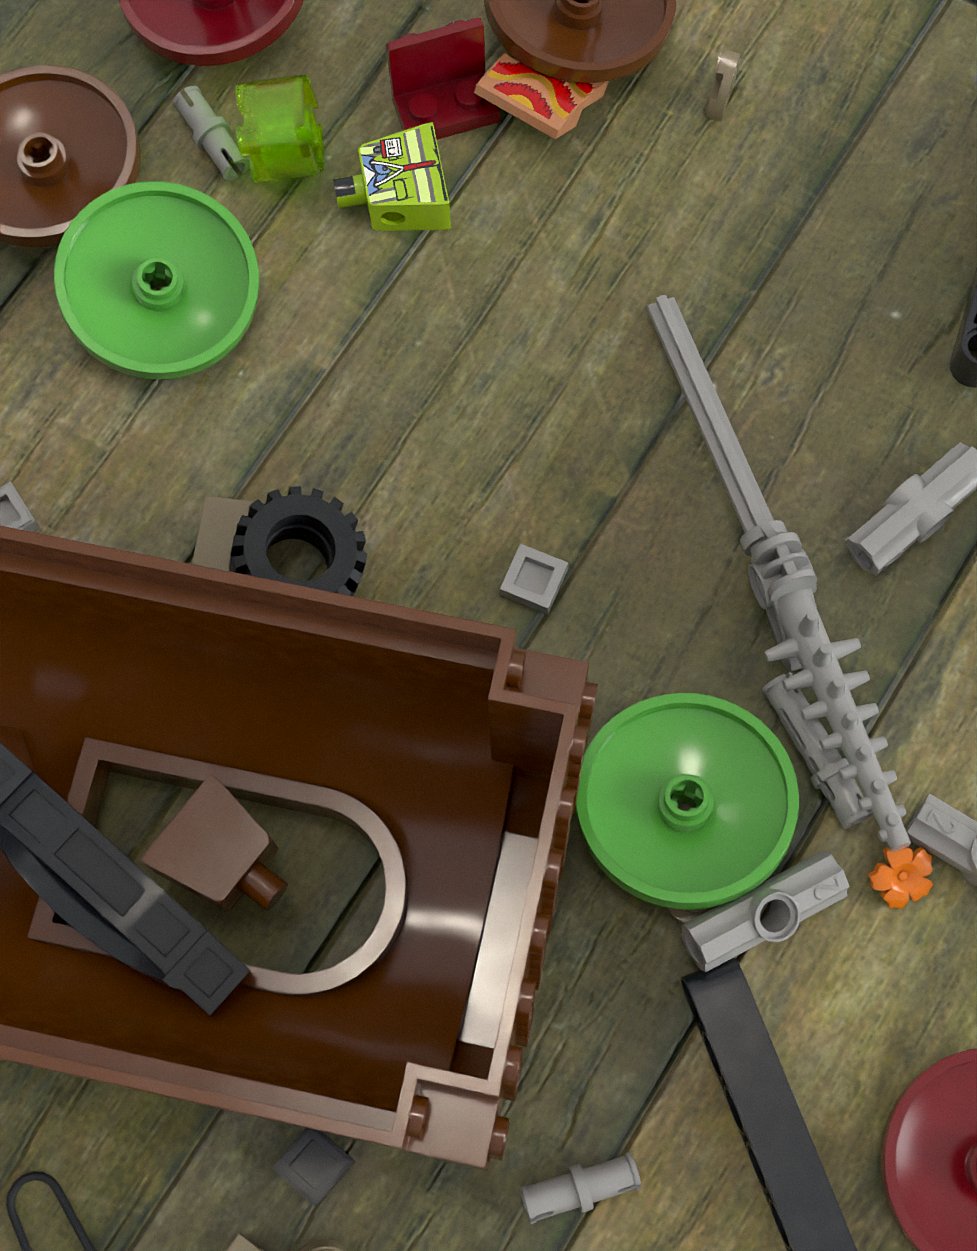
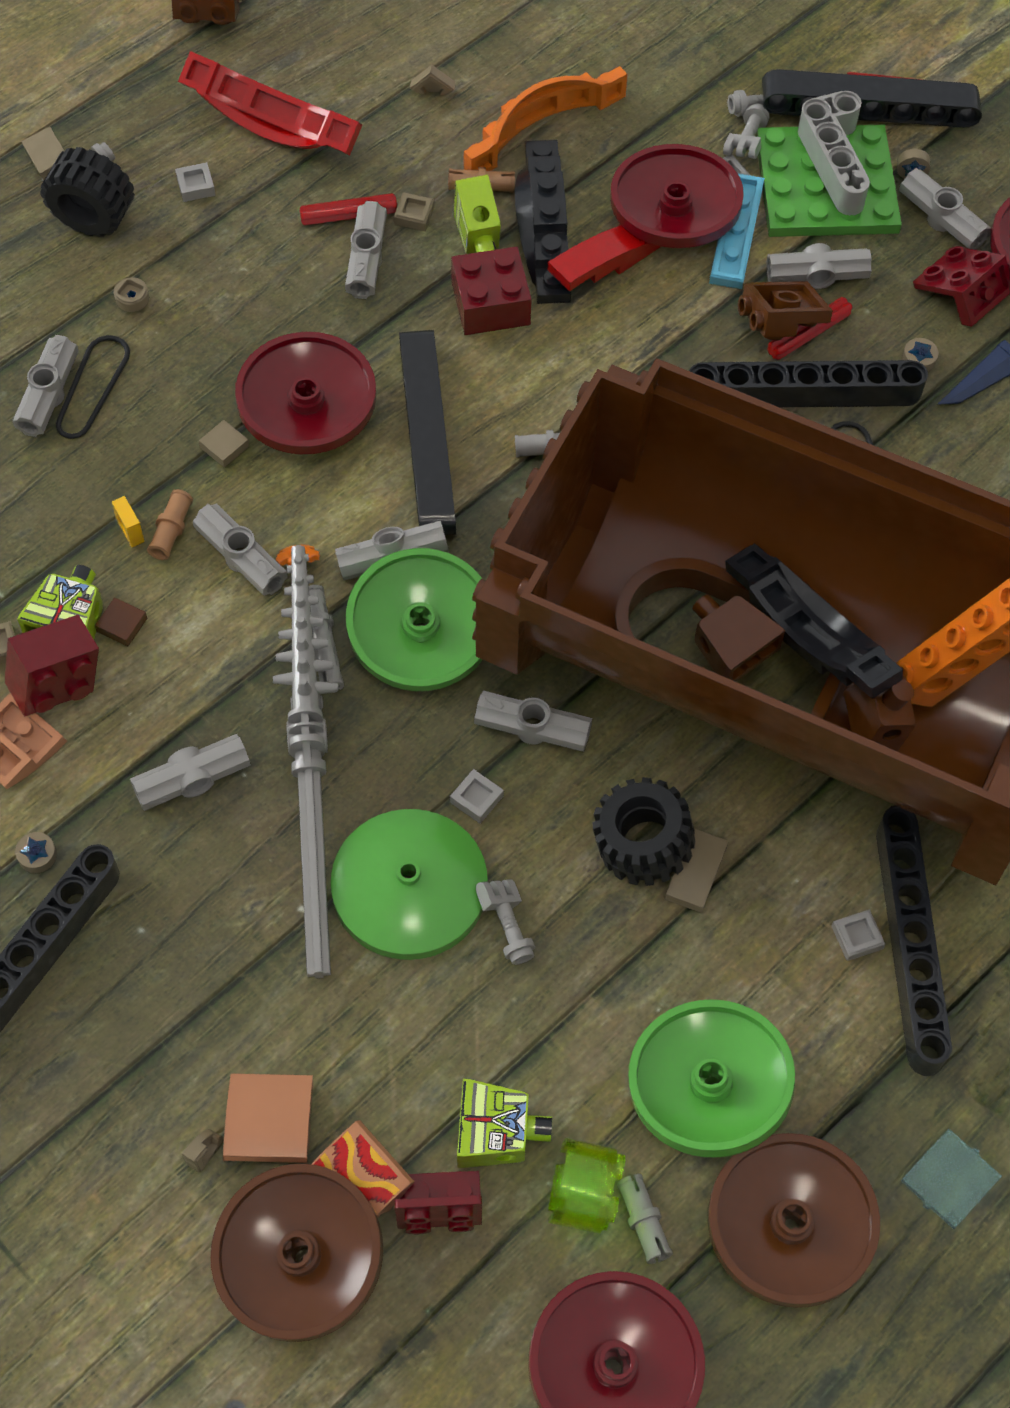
camera: 170 degrees left, 10 degrees down
none -> nougat slope [223,1074,313,1163]
none -> bright green dish [331,809,488,960]
none -> light grey hinge [476,879,535,965]

